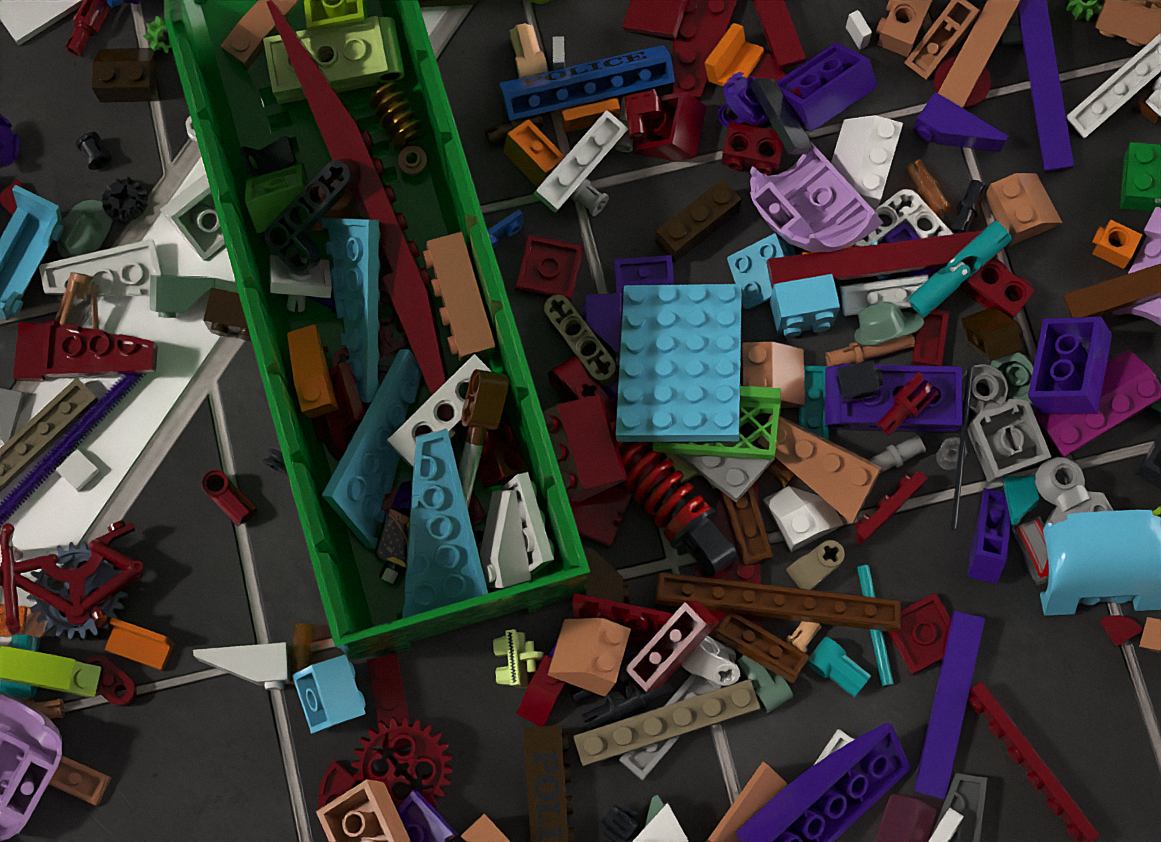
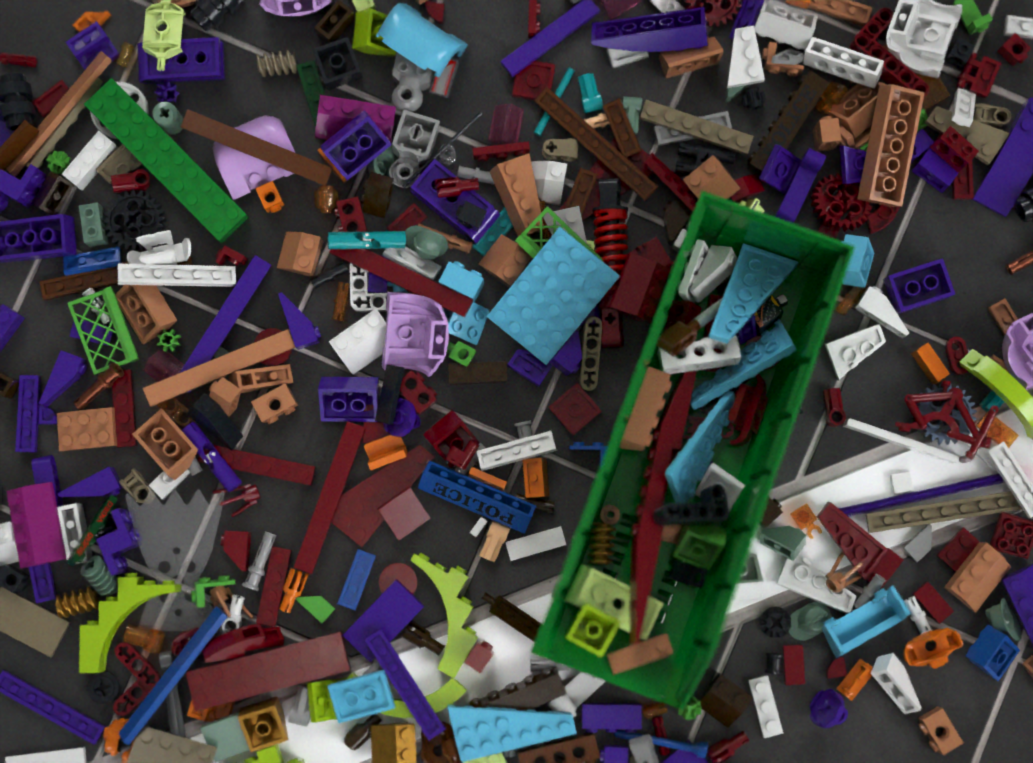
camera: 145 degrees left, 10 degrees up
orange slope [287,324,339,419] -> none
dark red brick [625,600,720,691] -> none
white piece [682,636,740,686] -> none
white tile [846,10,872,50] -> none
dark purple slope [967,488,1011,584] -> none
teal tile [1003,476,1039,525] -> none
none -> dark red bracket [215,245,248,266]
none -> clear orange head [314,186,339,213]
none -> bright green bracket [446,340,476,367]
none -> clear pink panel [489,104,524,144]
none -> white tile [505,526,566,561]
none -> white plate [748,675,783,738]
none -> dark purple tile [759,144,802,194]
none -> dark purple beam [775,148,826,224]
none -> dark red tile [782,644,805,685]
none -> clear orange plate [790,503,822,539]
none -> white wing [825,324,886,380]
none -> white tile [843,418,960,464]
none -> light grey pin [853,574,886,608]
none -> dark purple brick [883,258,955,314]

